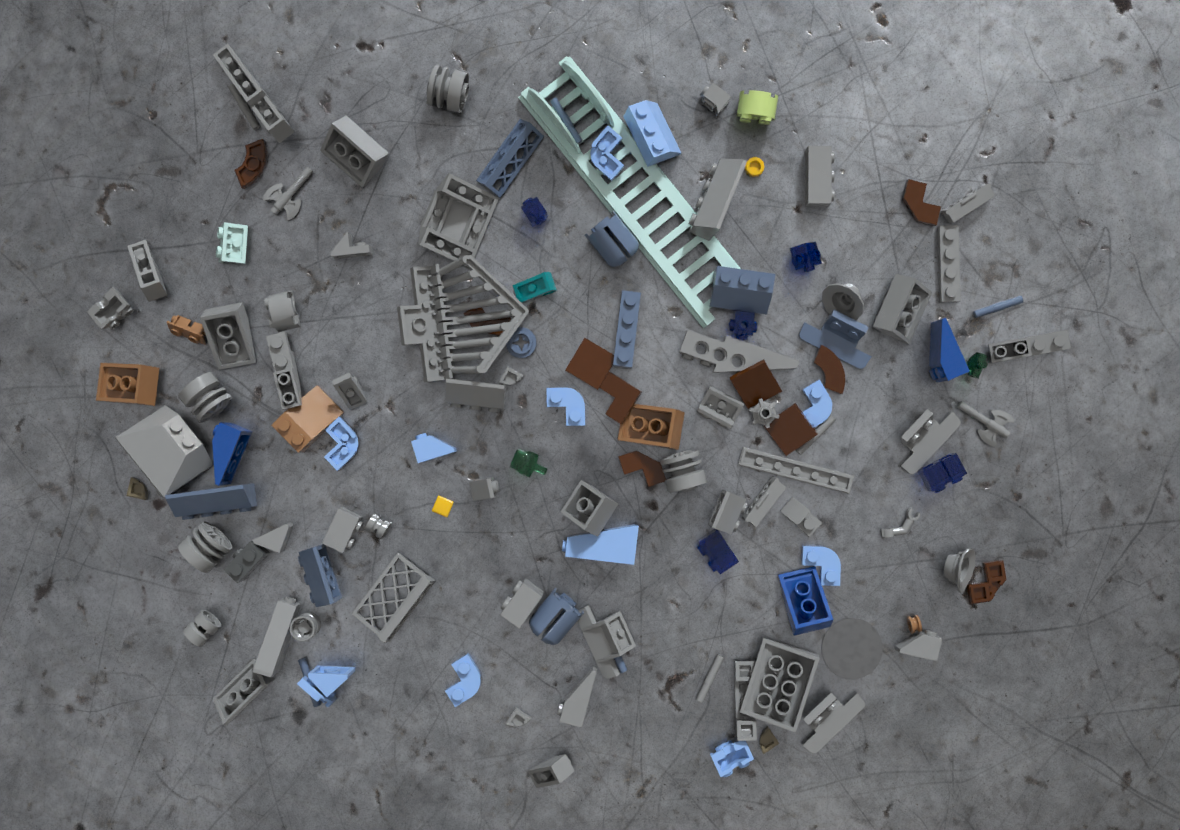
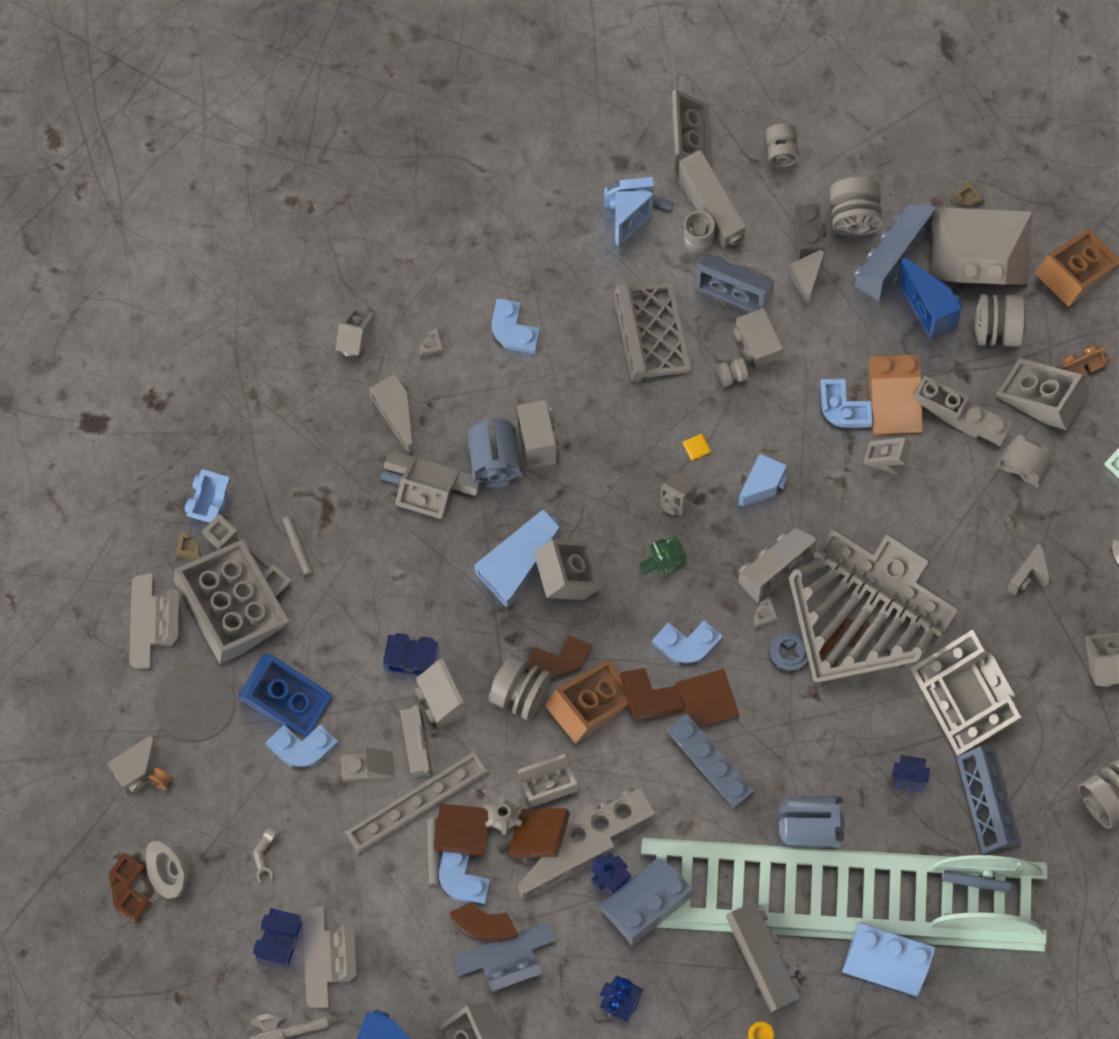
camera: 135 degrees right, 20 degrees down
teal plate [512,272,557,303] -> none
light blue plate [591,125,624,181] -> none
light grey hat [822,283,864,321] -> none

